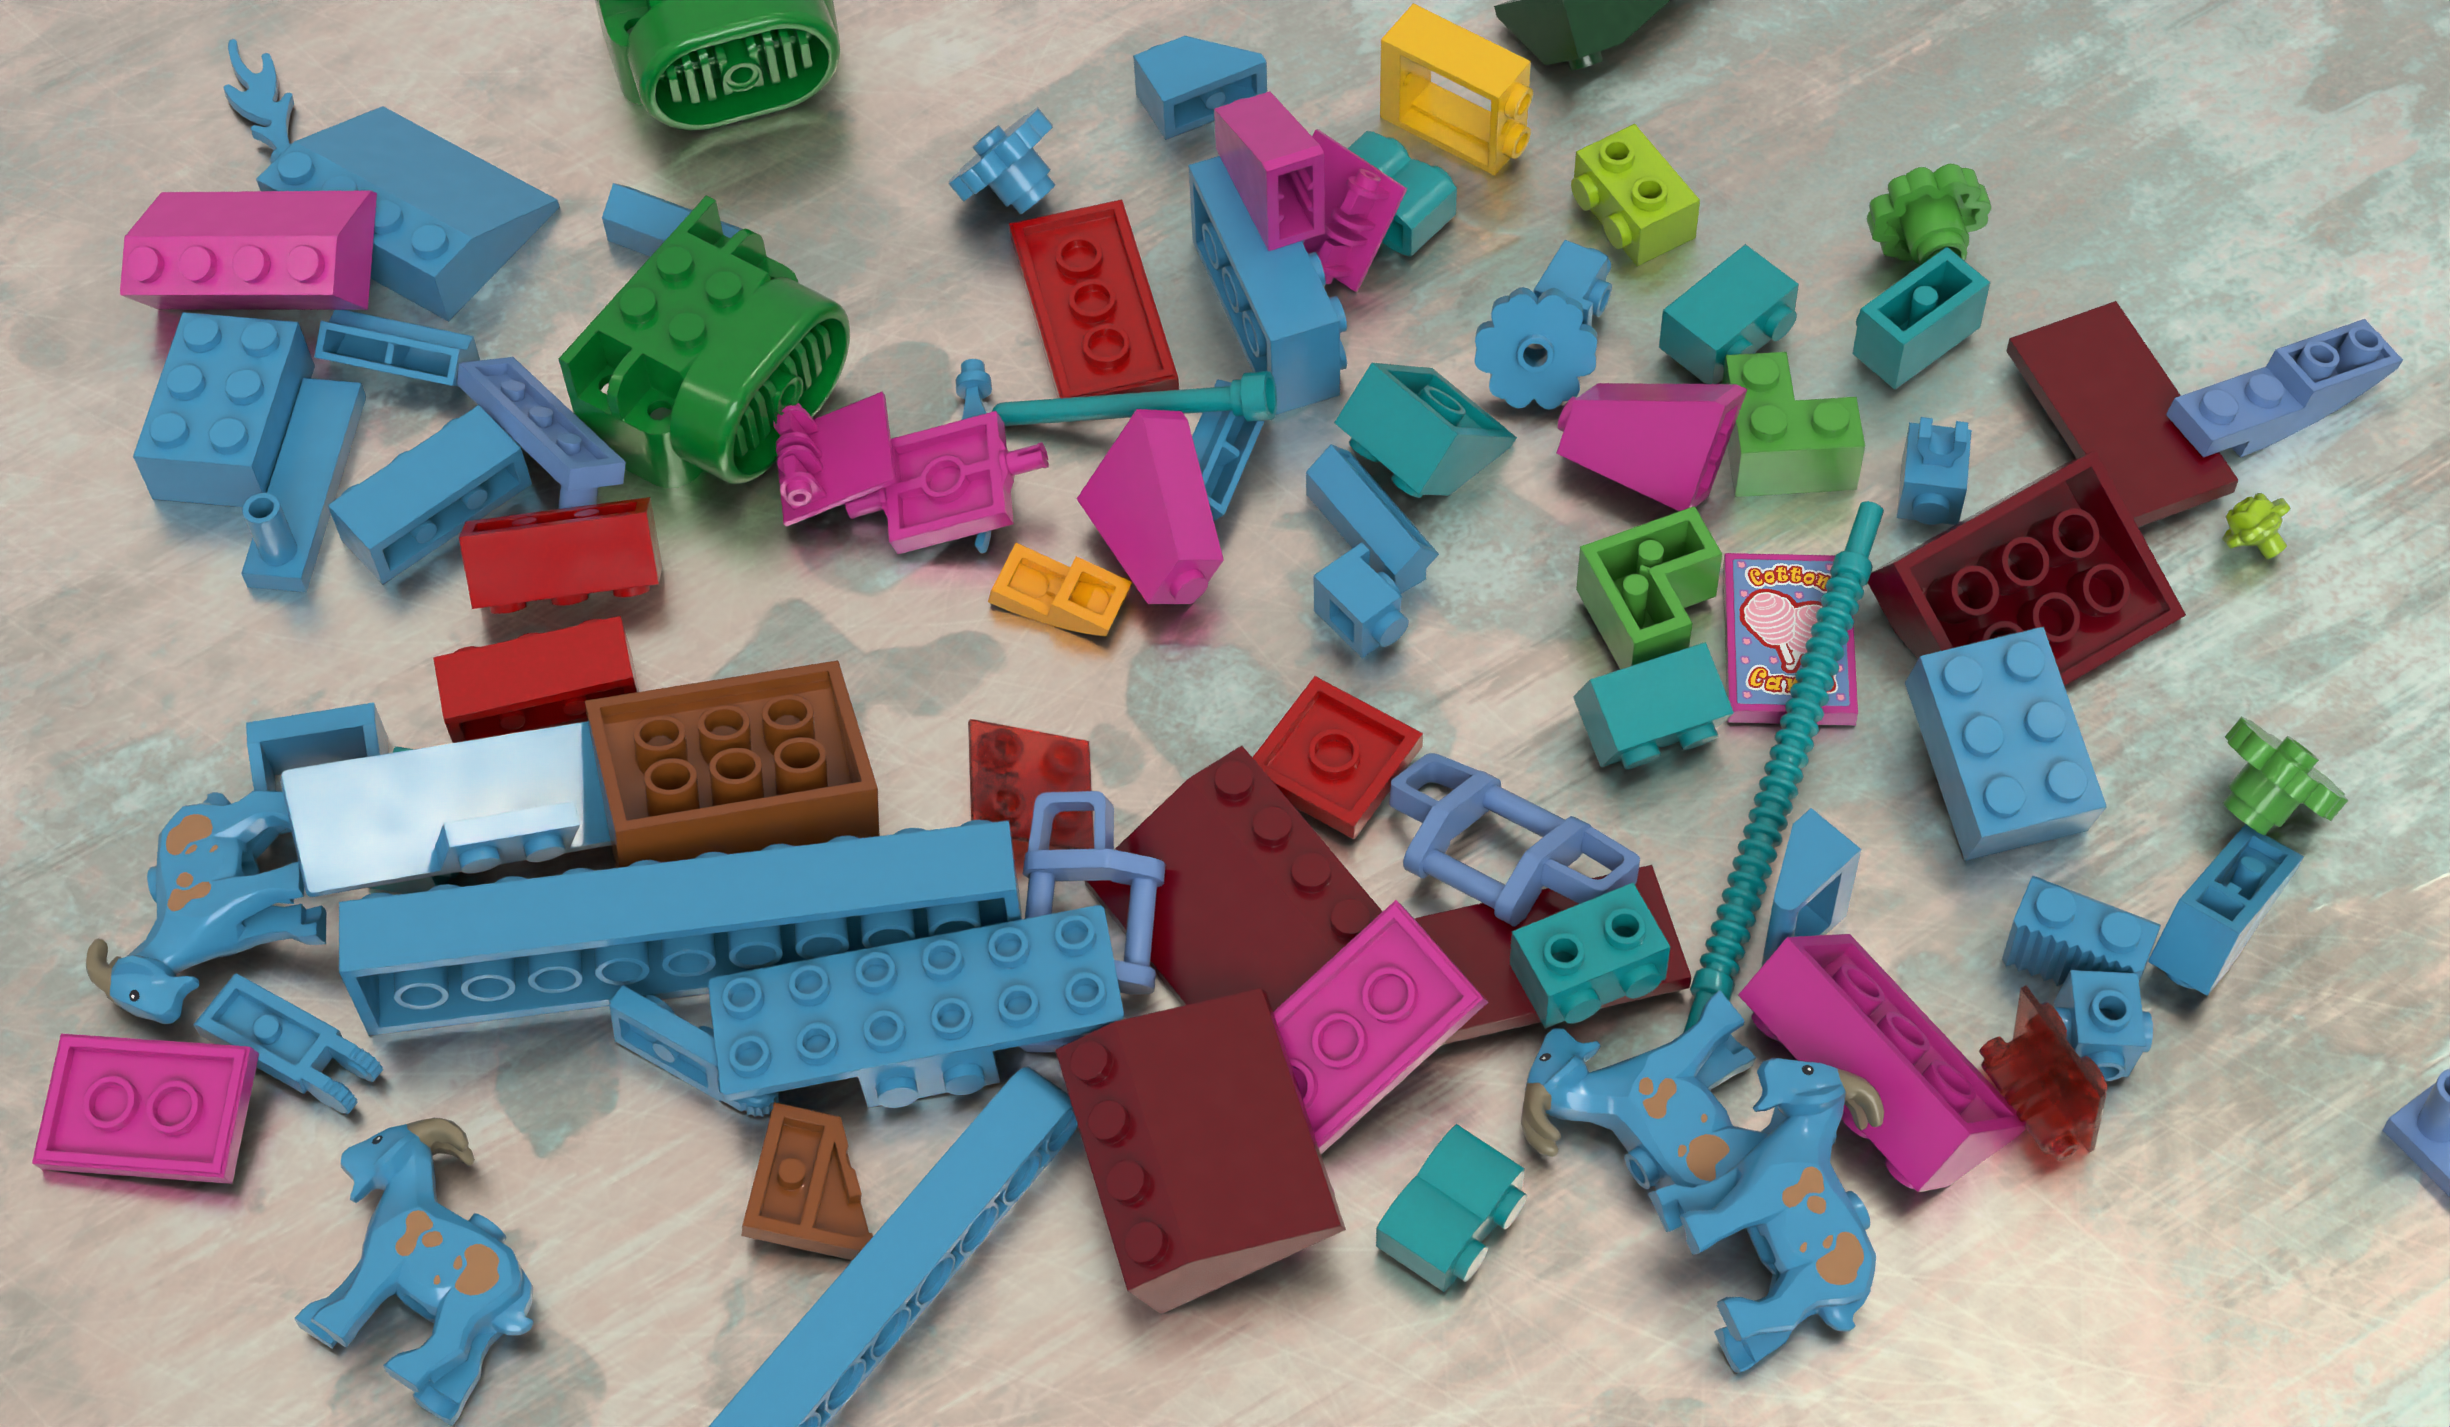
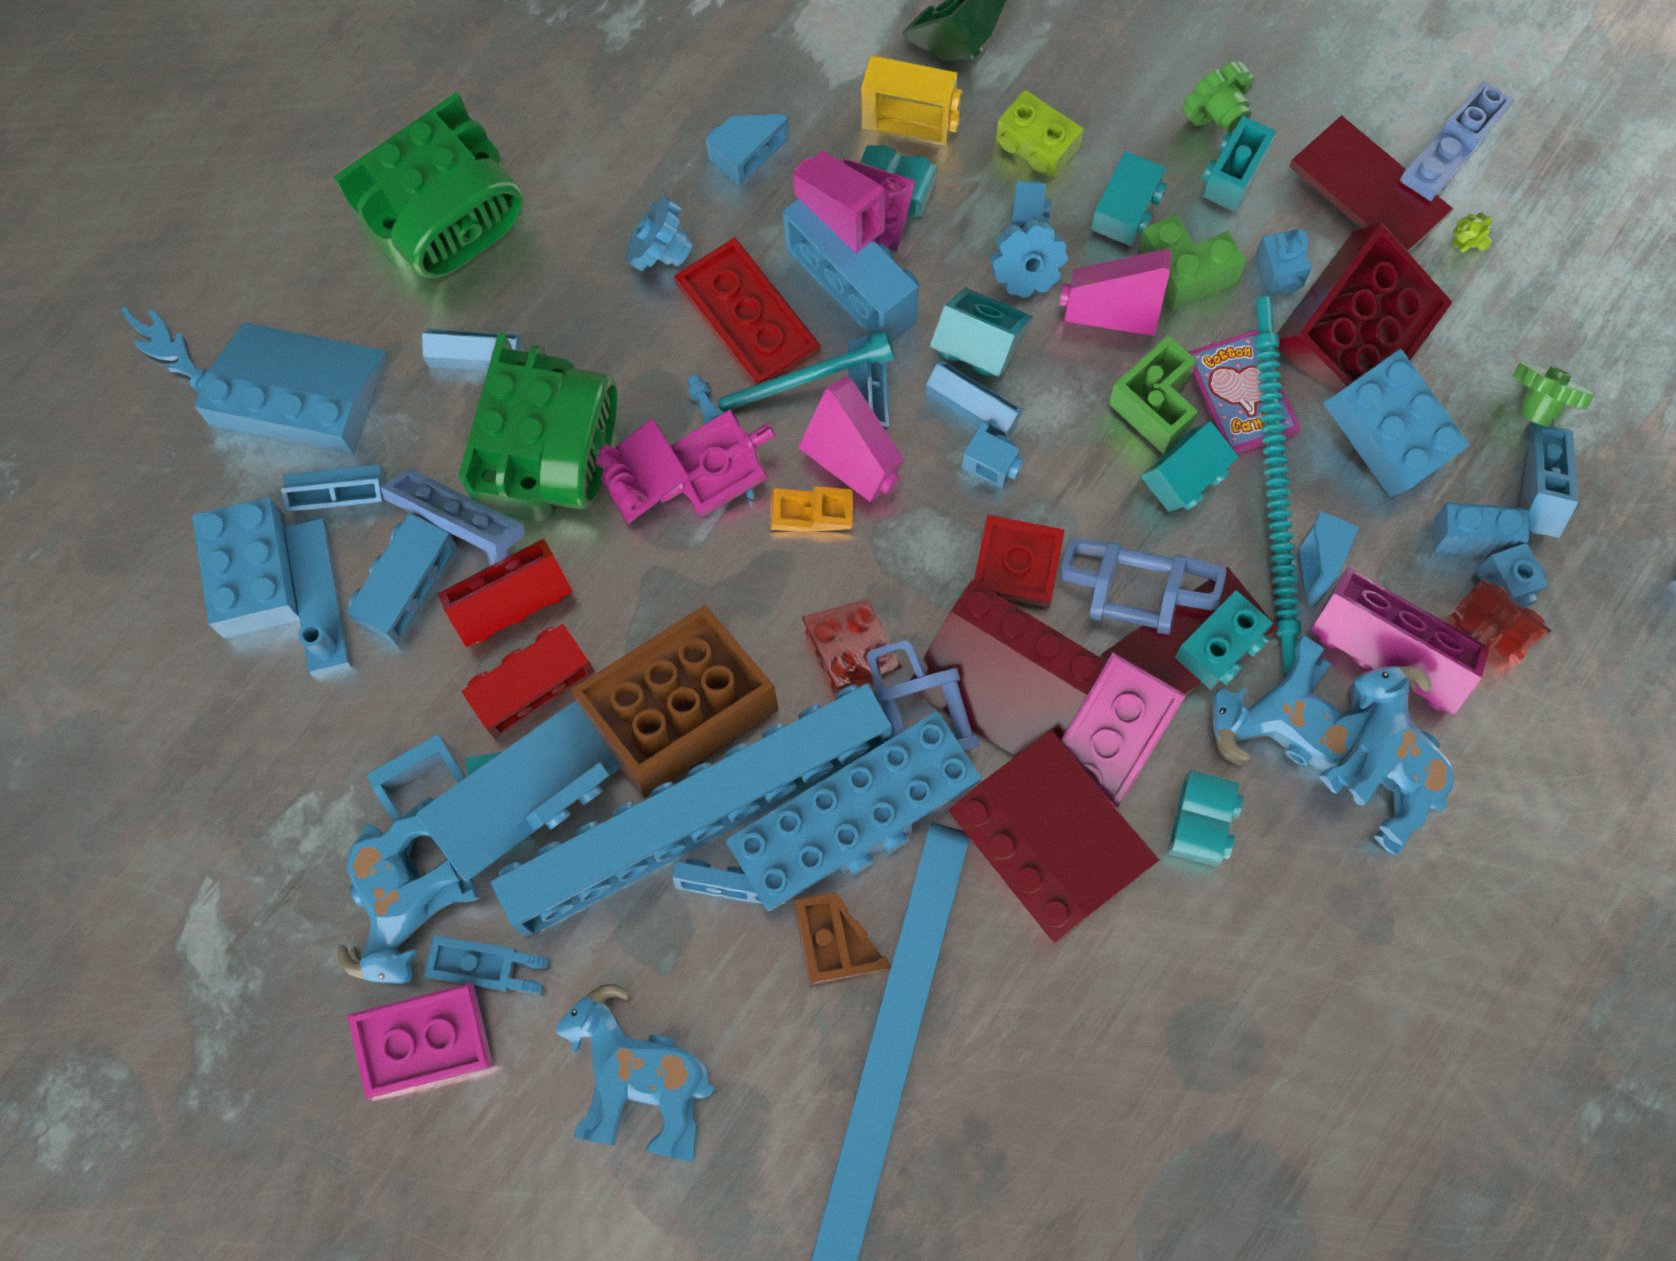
camera: 20 degrees left, 15 degrees up
dark pink slope [120,190,377,310] -> none

